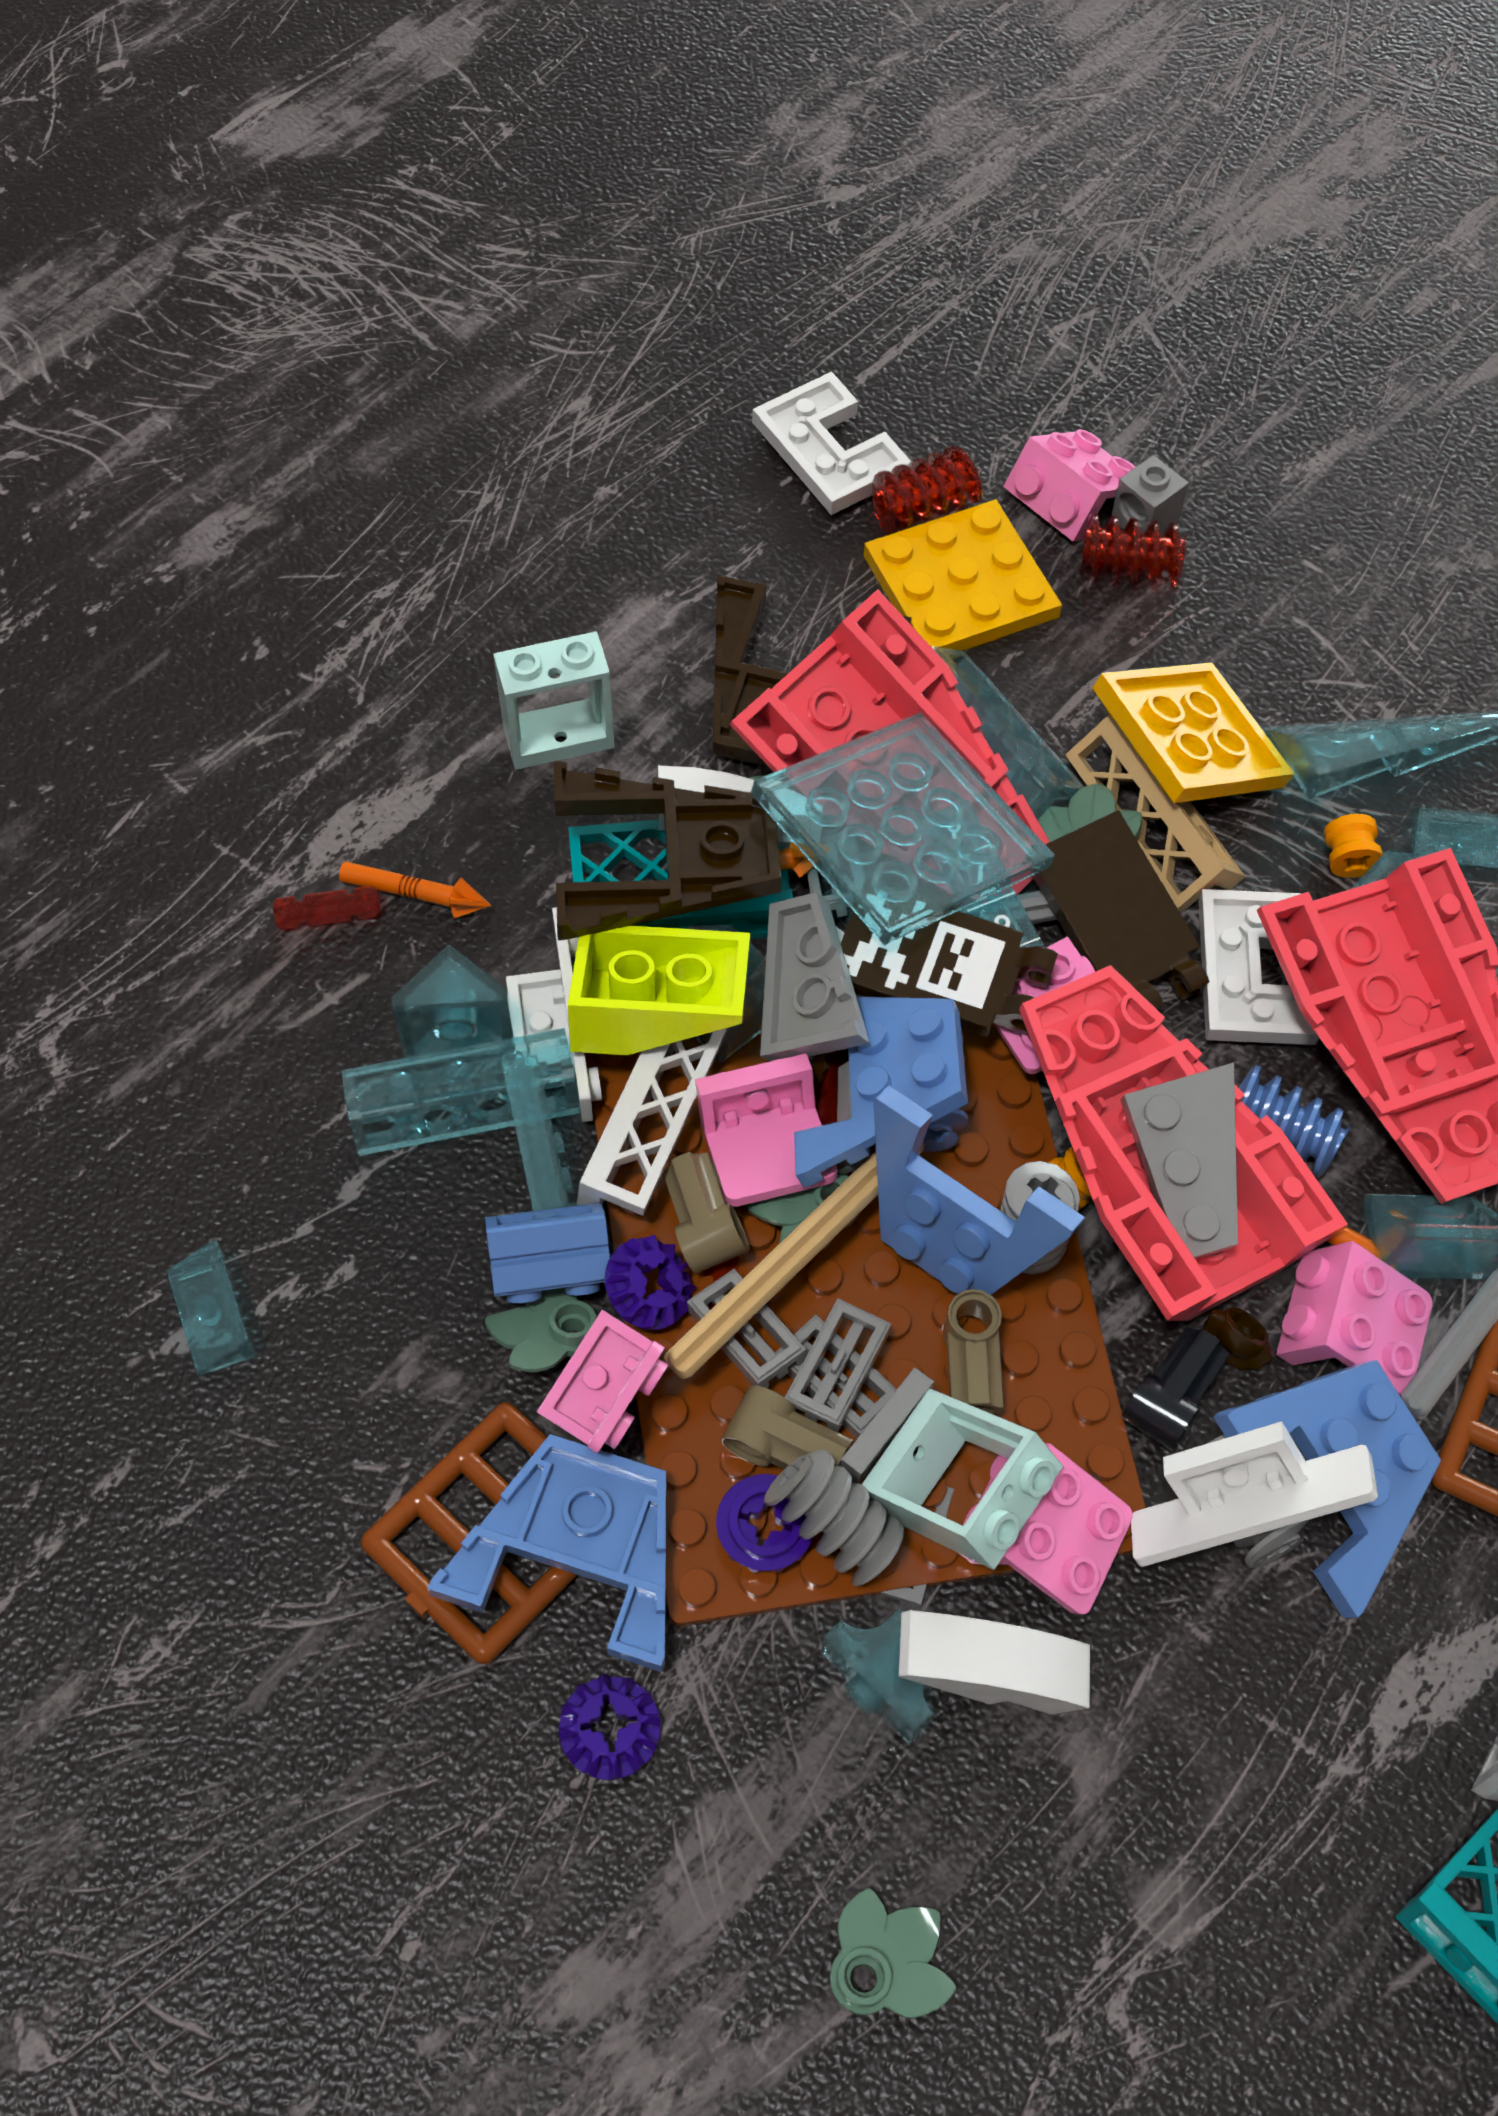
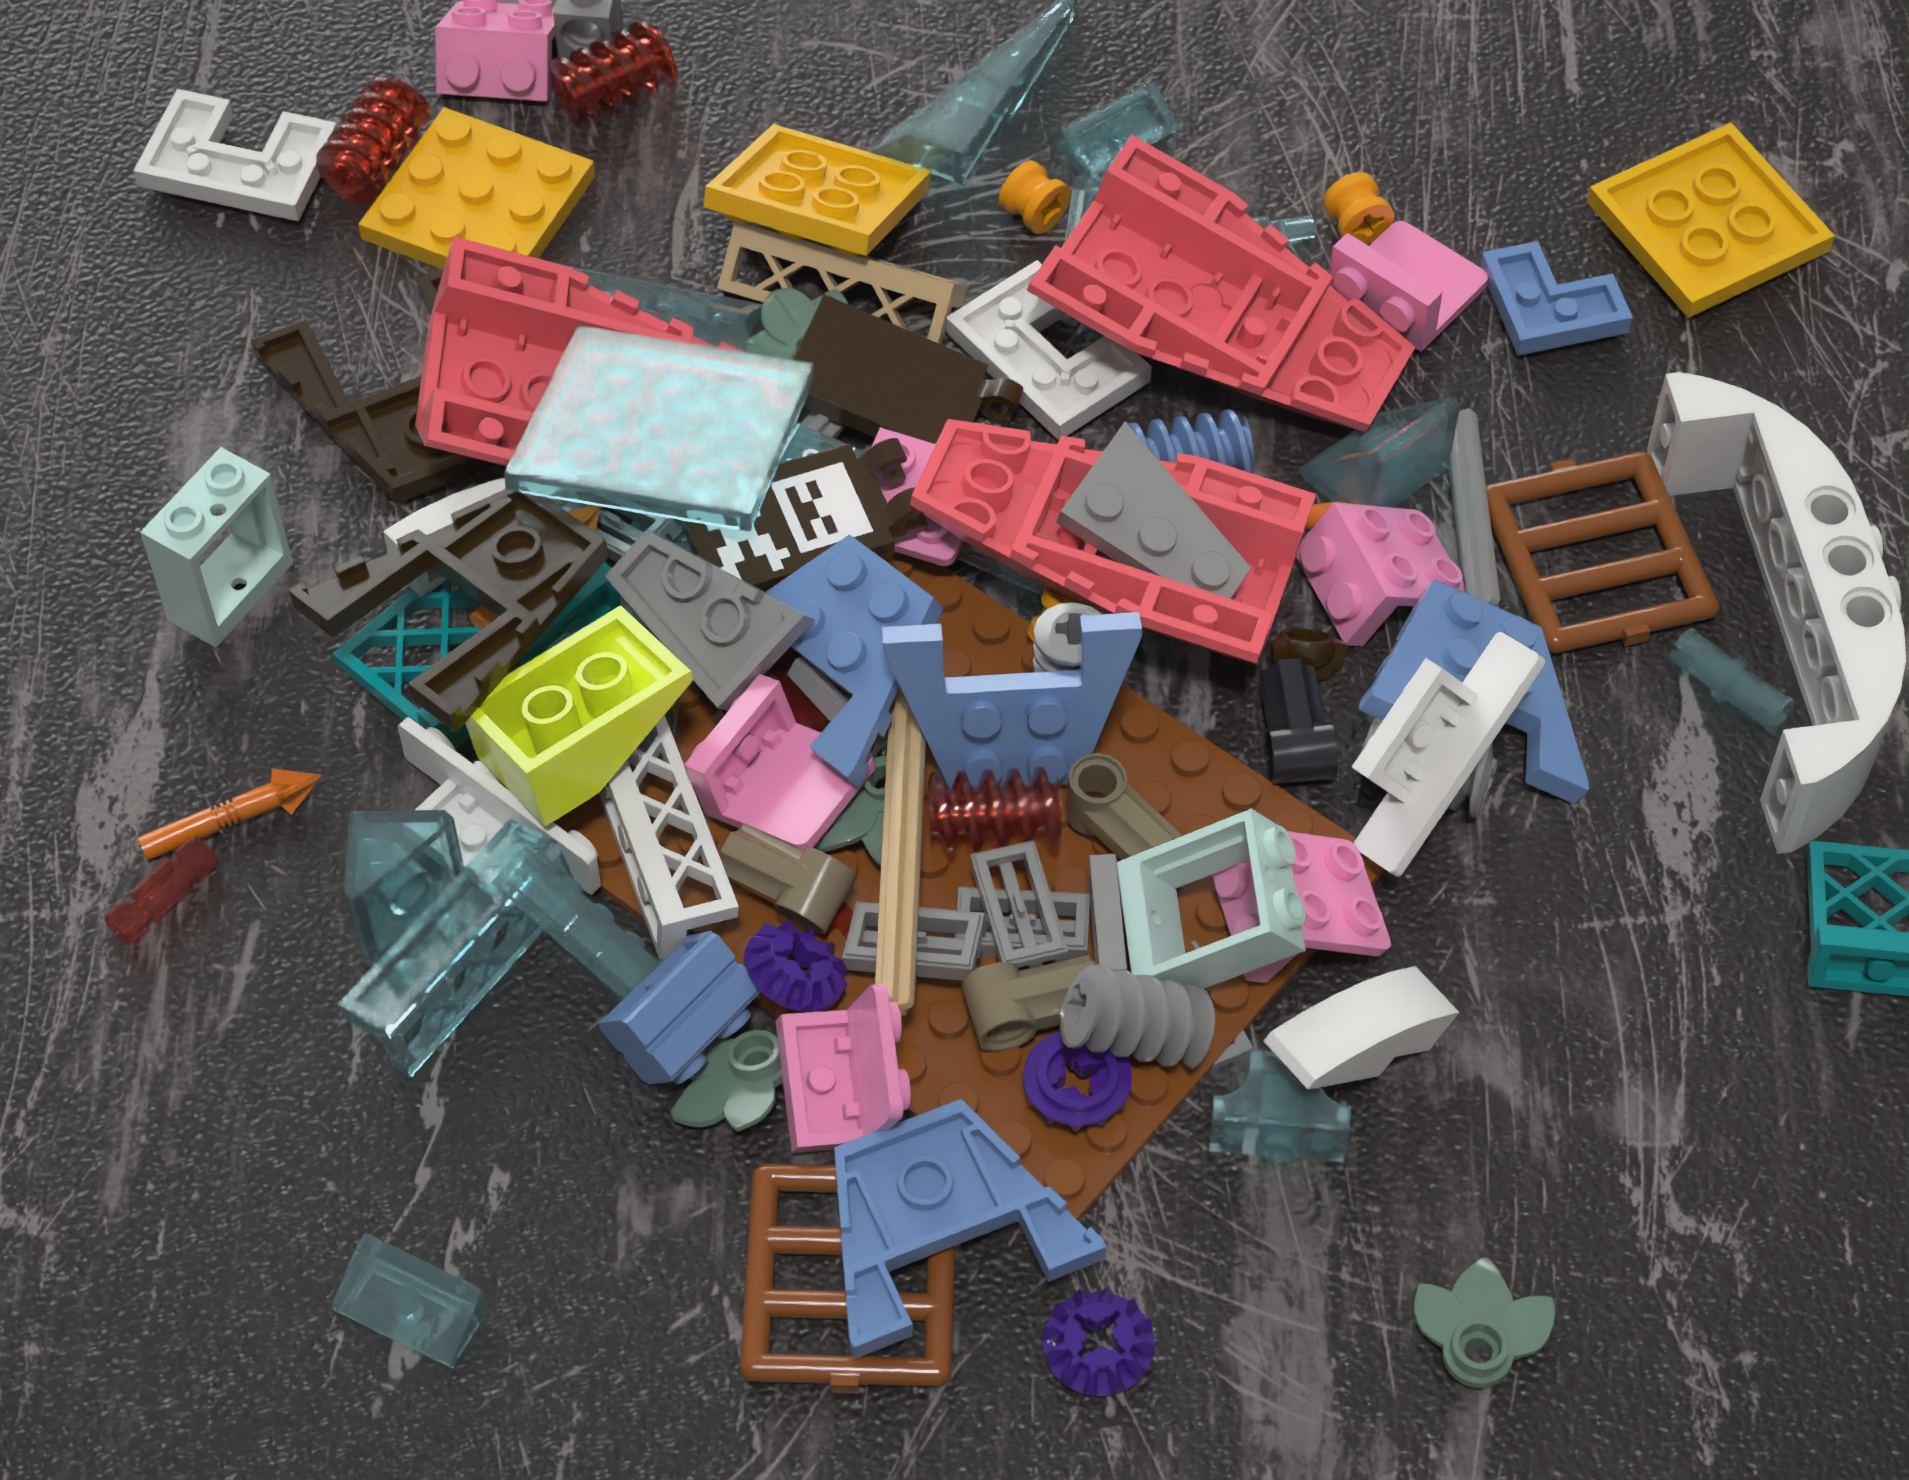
camera: 40 degrees left, 5 degrees down
none -> clear red piece [928,766,1062,853]

